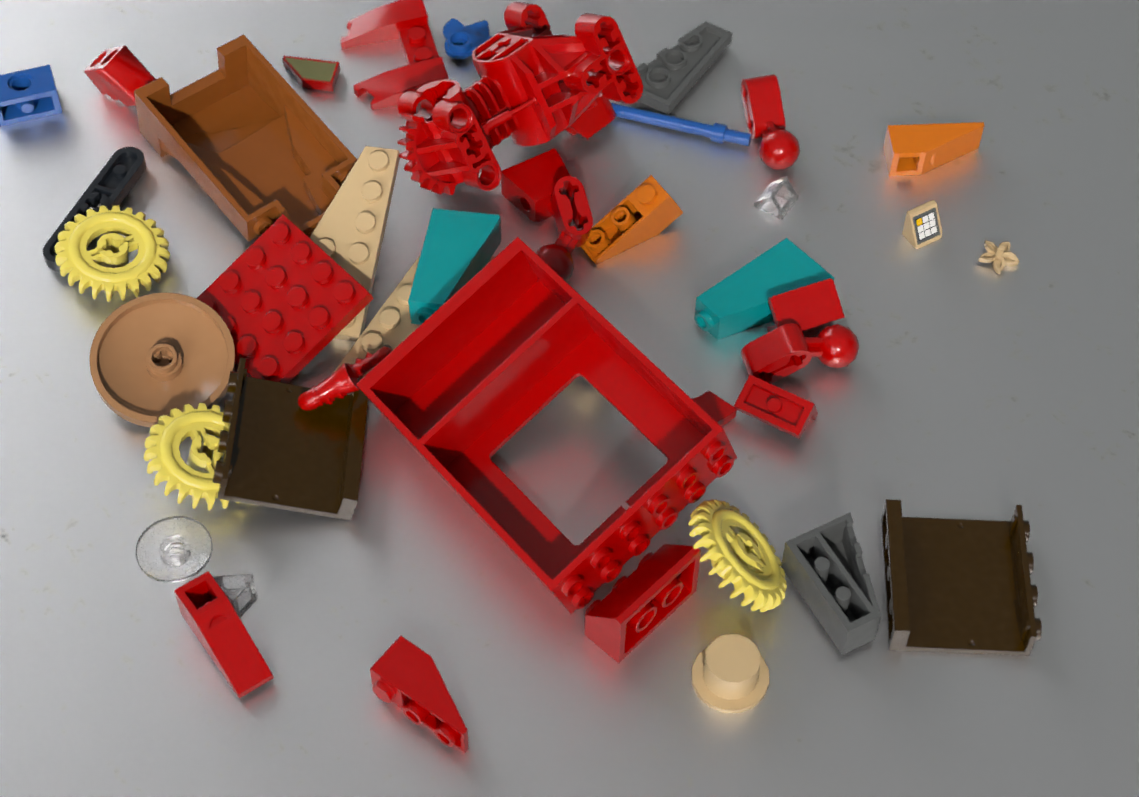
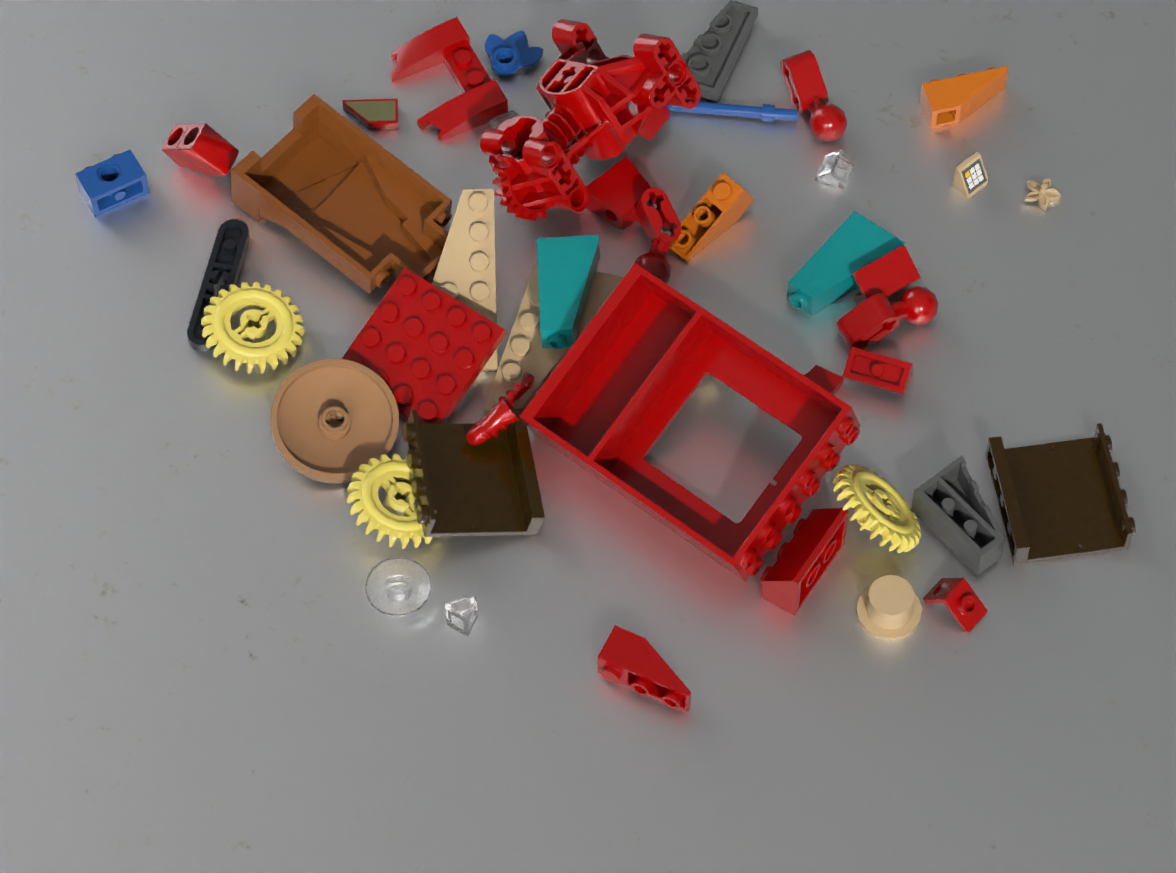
camera: 10 degrees left, 5 degrees up
red slope [174,571,274,699] -> none
none -> red bracket [923,578,987,632]

